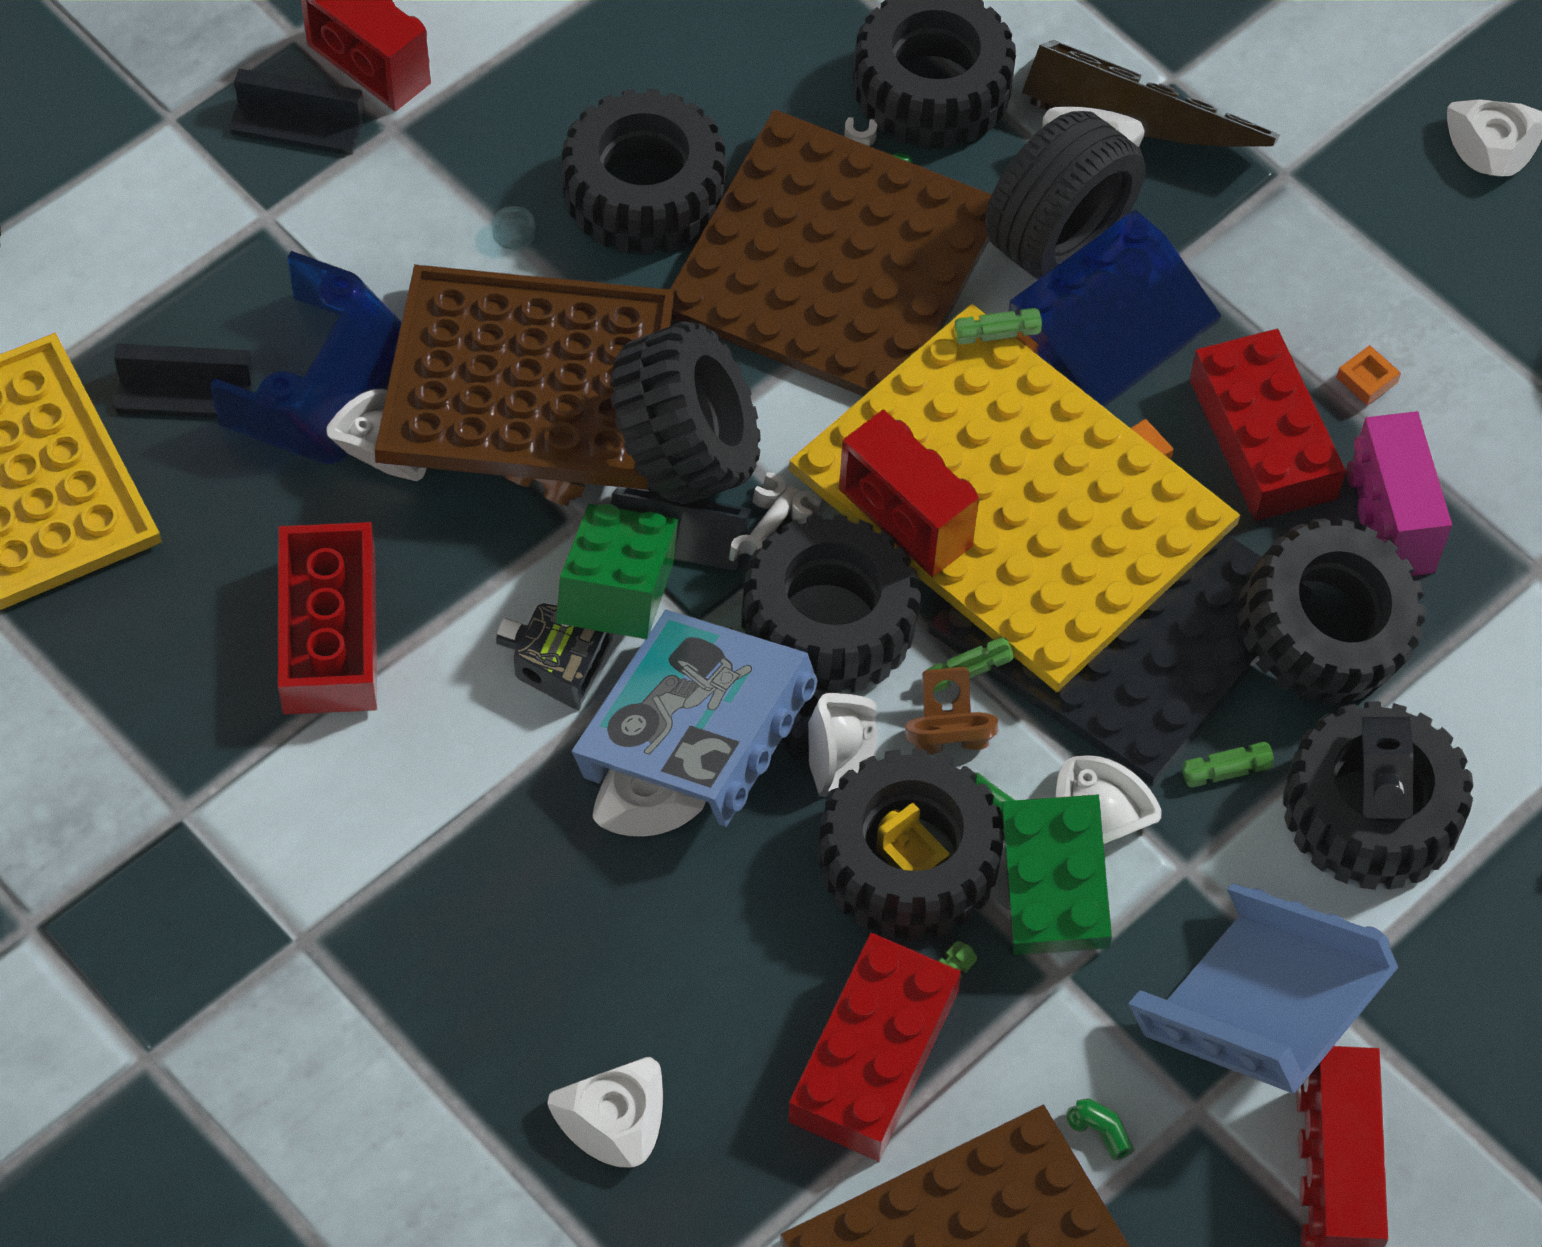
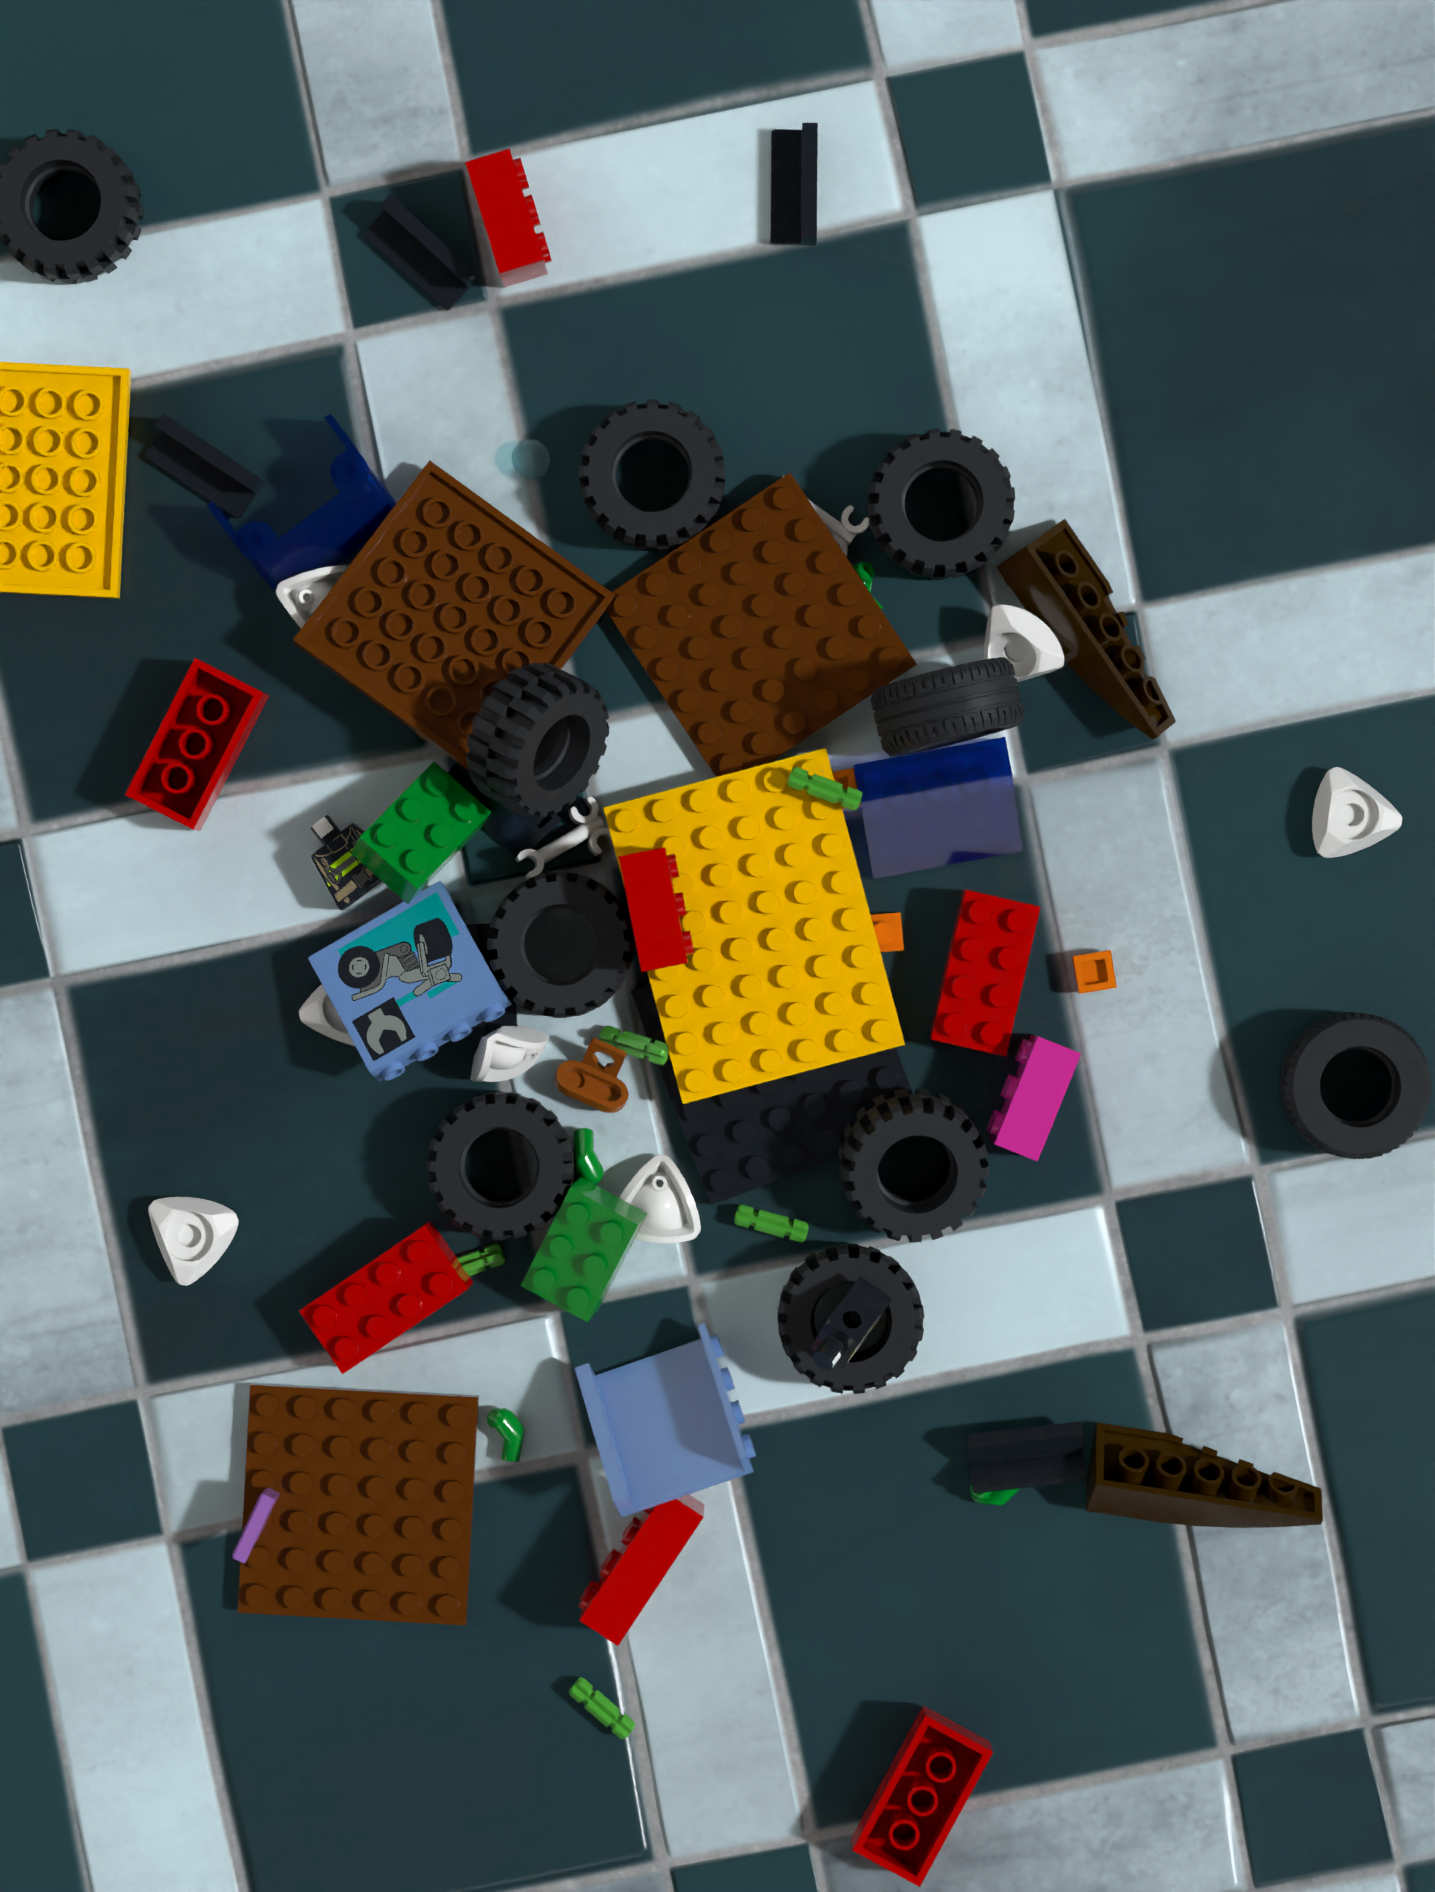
camera: 35 degrees right, 30 degrees up
yellow bracket [876,803,950,871] -> none

